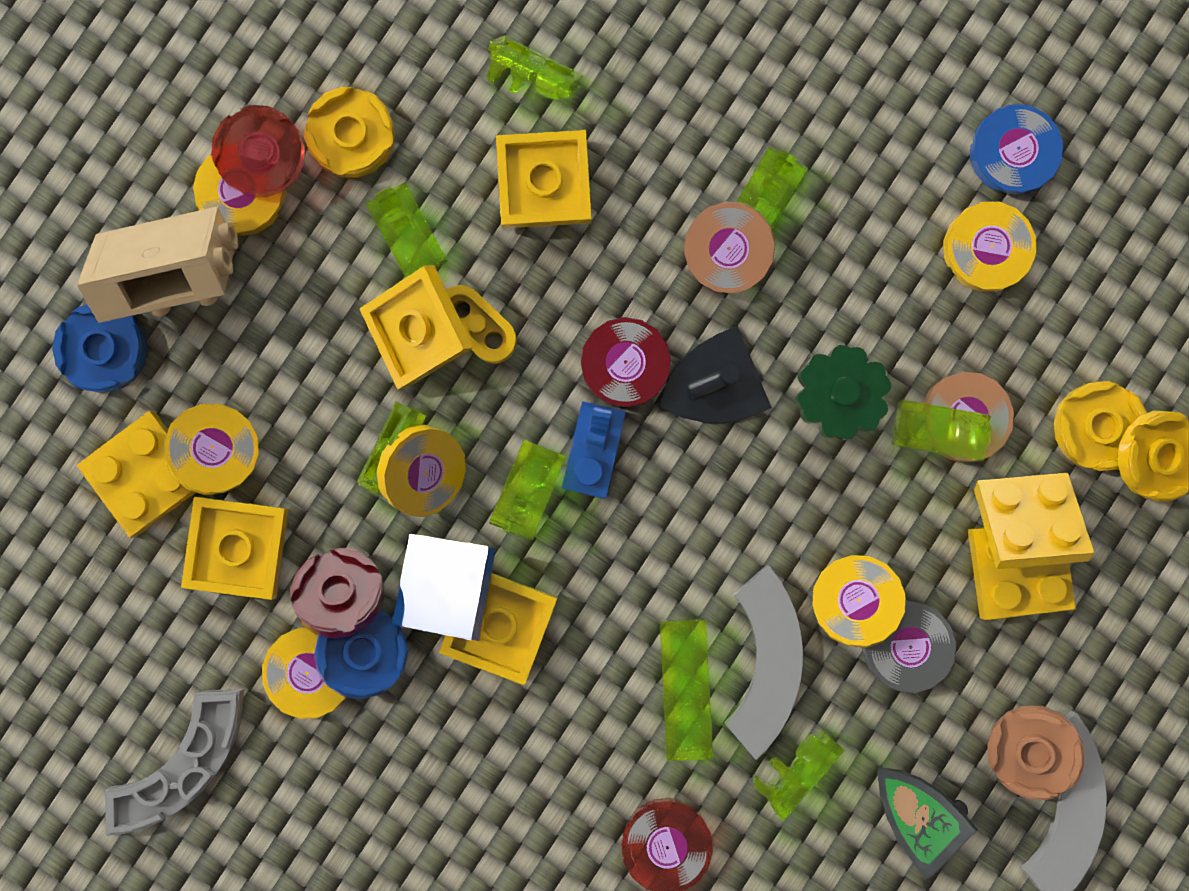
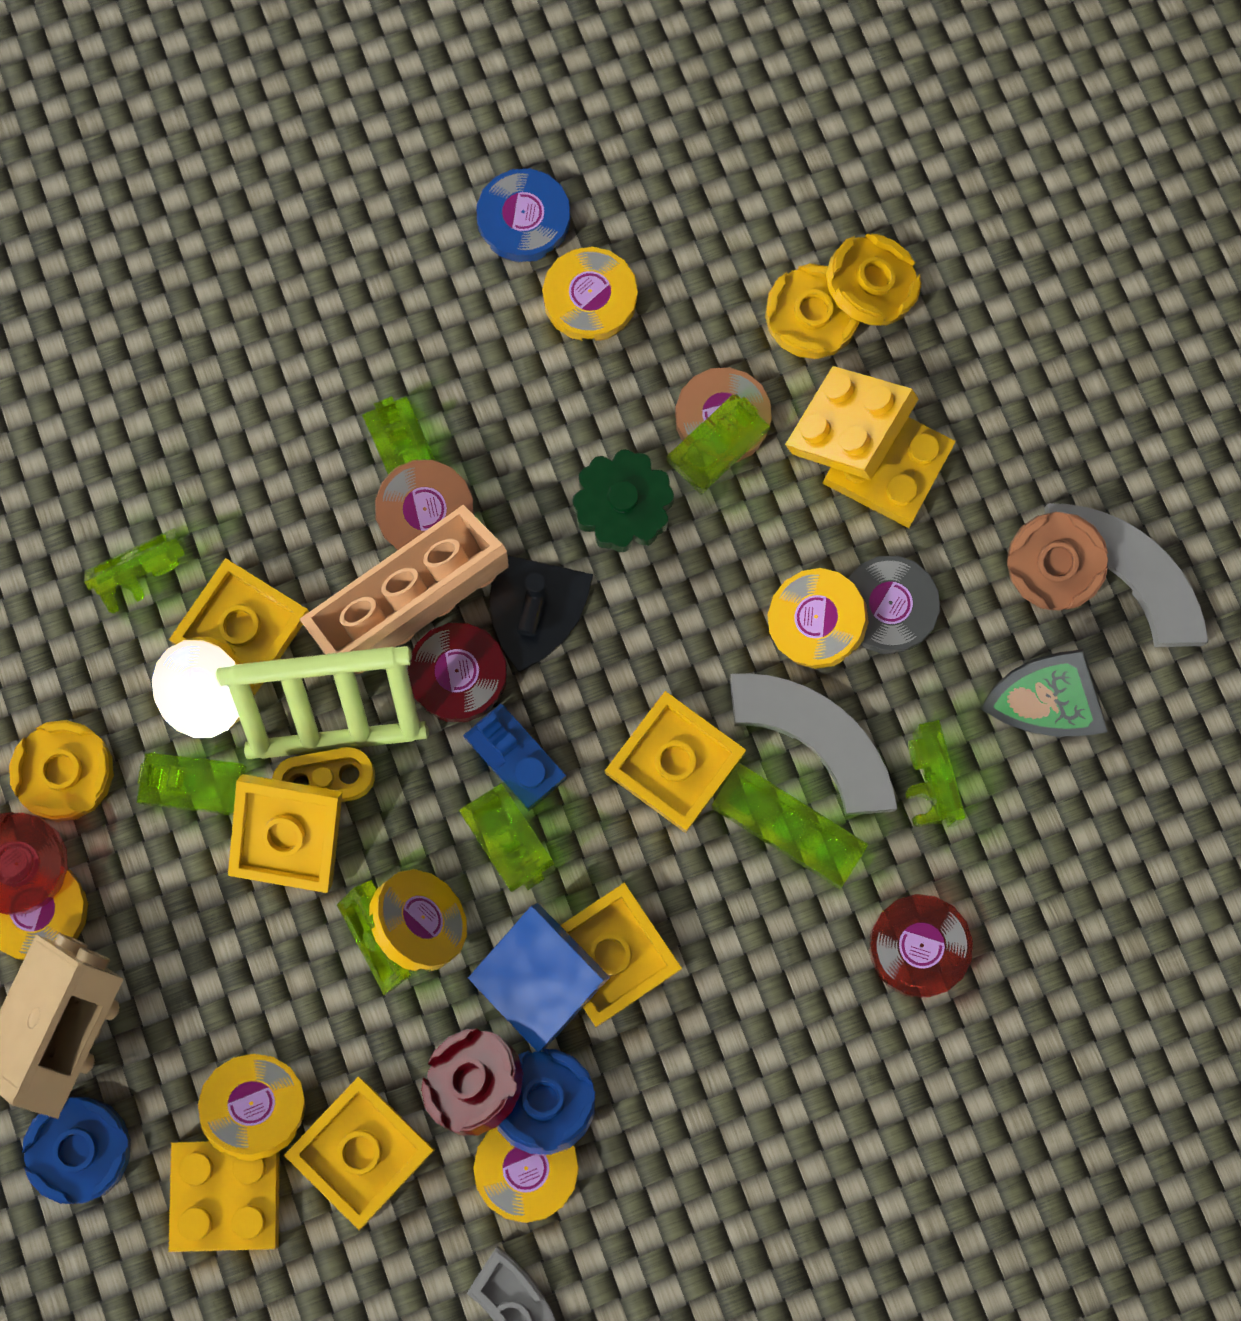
camera: 55 degrees left, 10 degrees down
none -> tile [152,637,252,738]
none -> yellowish green bar [216,646,429,759]
none -> light nougat slope [300,505,509,675]
none -> yellow plate [605,691,746,833]

